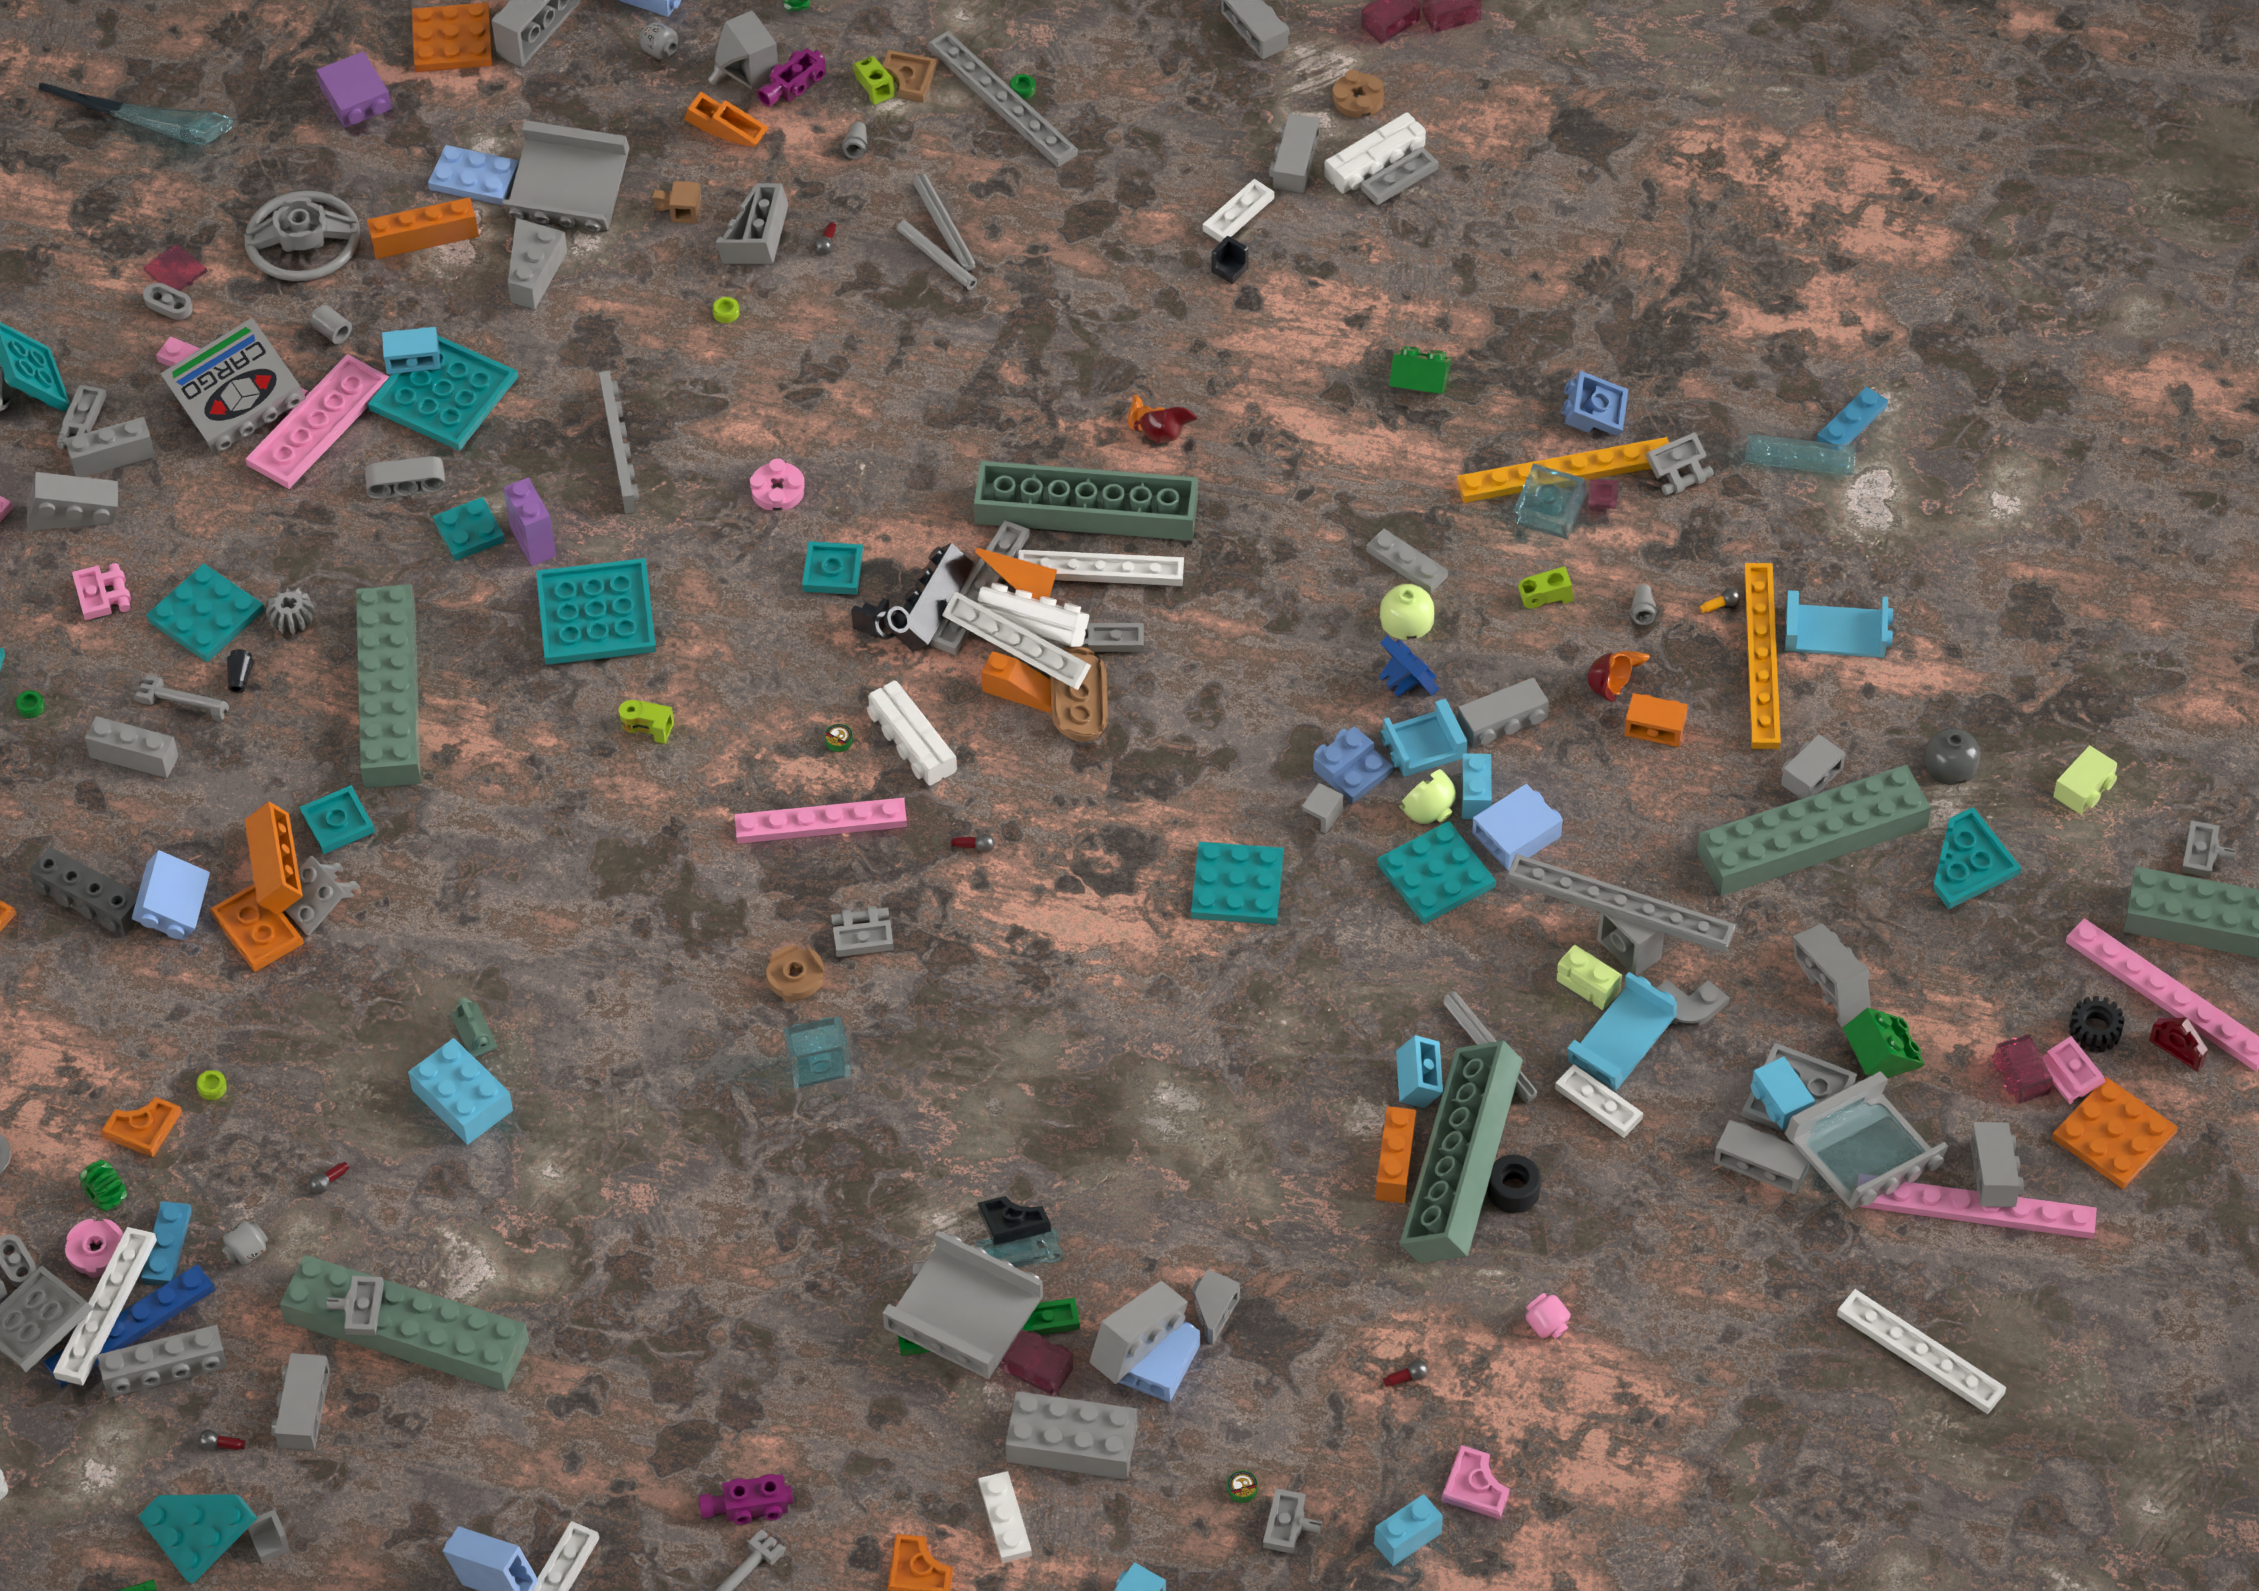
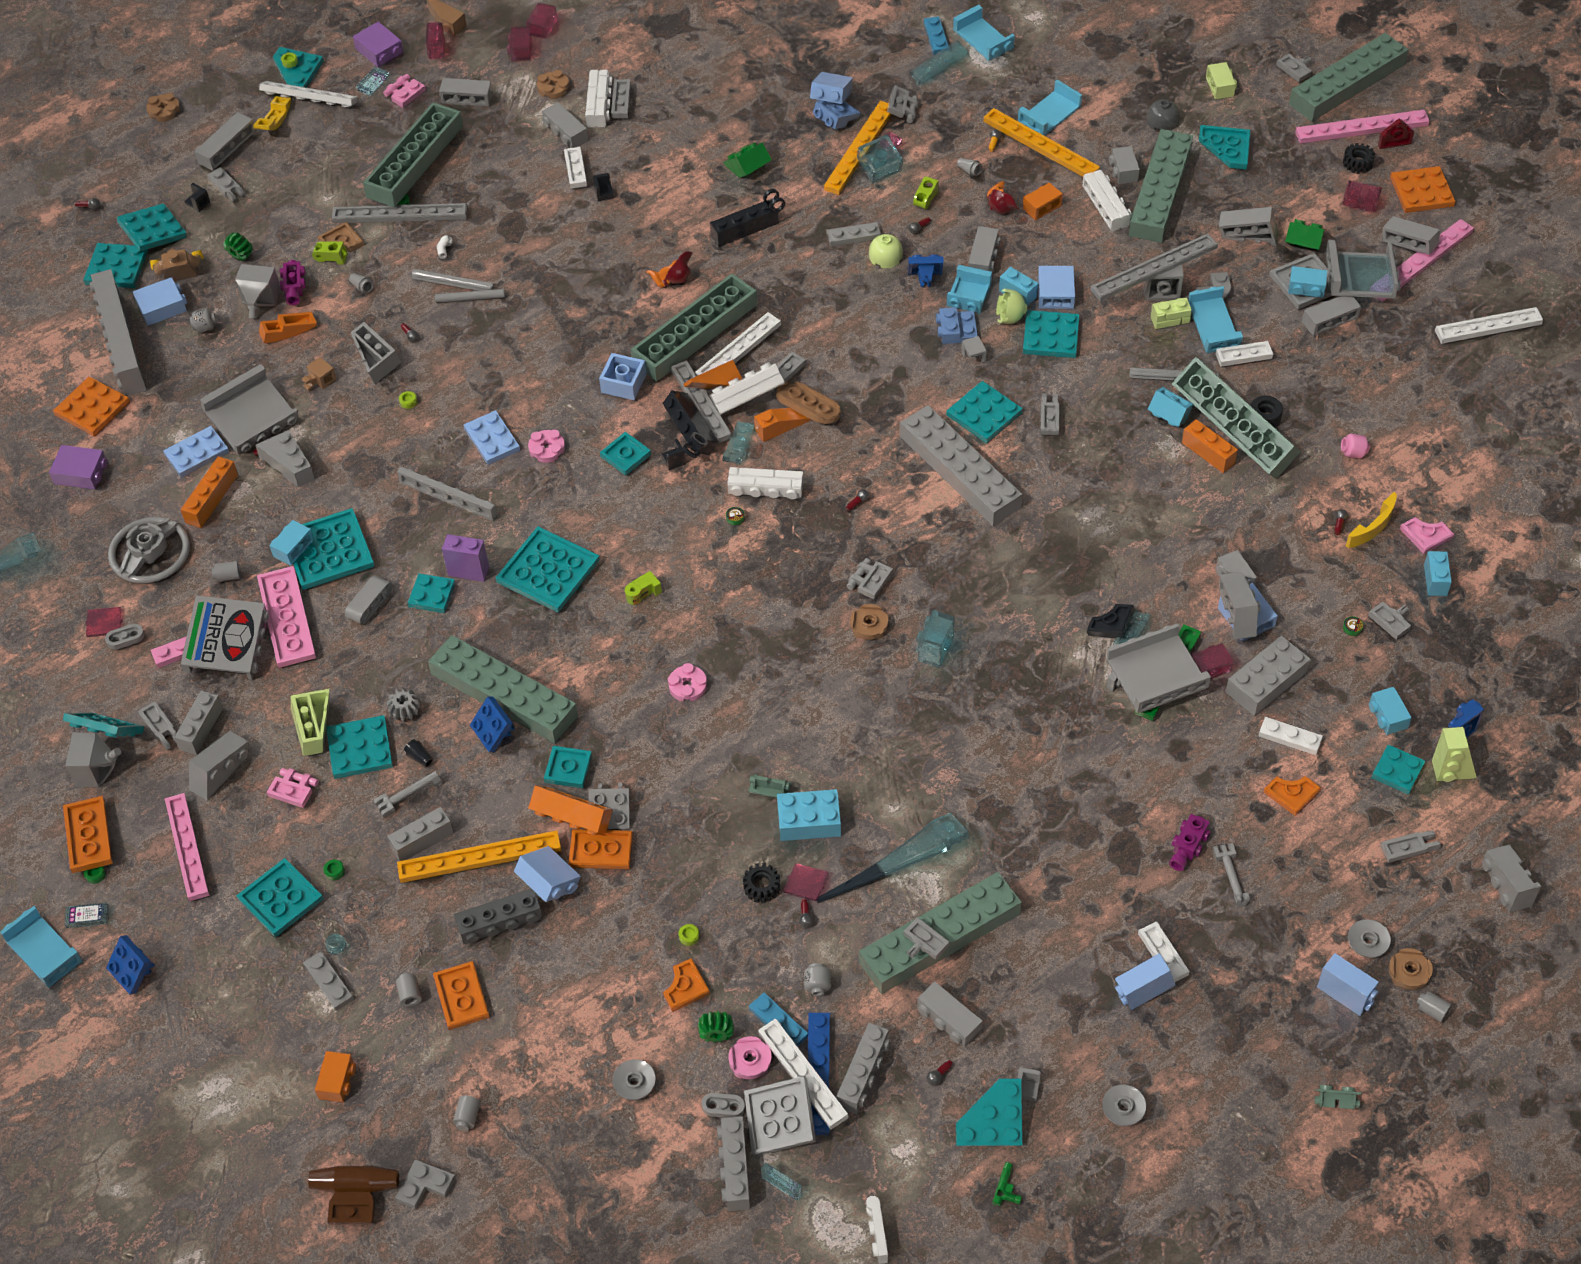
camera: 50 degrees left, 0 degrees up
bright pink plate [735,798,907,844] -> none
white plate [942,591,1091,690] -> none
bright pink plate [2036,1036,2105,1104] -> none
none -> yellowish green wedge [291,689,330,756]
none -> sand green brick [363,102,463,207]
none -> light orange plate [397,830,561,883]
none -> white arm [436,235,453,259]
none -> light blue plate [464,410,520,465]
none -> blue plate [470,696,515,752]
none -> light blue brick [599,353,647,400]
none -> bright pink plate [668,663,707,701]
none -> black hinge [710,189,786,247]
none -> clear light blue plate [722,421,755,465]
none -> black tyre [743,863,780,903]
none -> clear pink piece [783,863,829,901]
none -> light blue brick [810,72,853,104]
none -> clear light blue plate [817,812,969,903]
none -> light grey brick [900,405,1022,526]
none -> flat silver piece [908,217,931,234]
none -> medium azure panel [953,5,1015,61]
none -> light grey hinge [1040,393,1059,435]
none -> white brick [1082,170,1132,231]
none -> yellow slope [1346,492,1397,548]

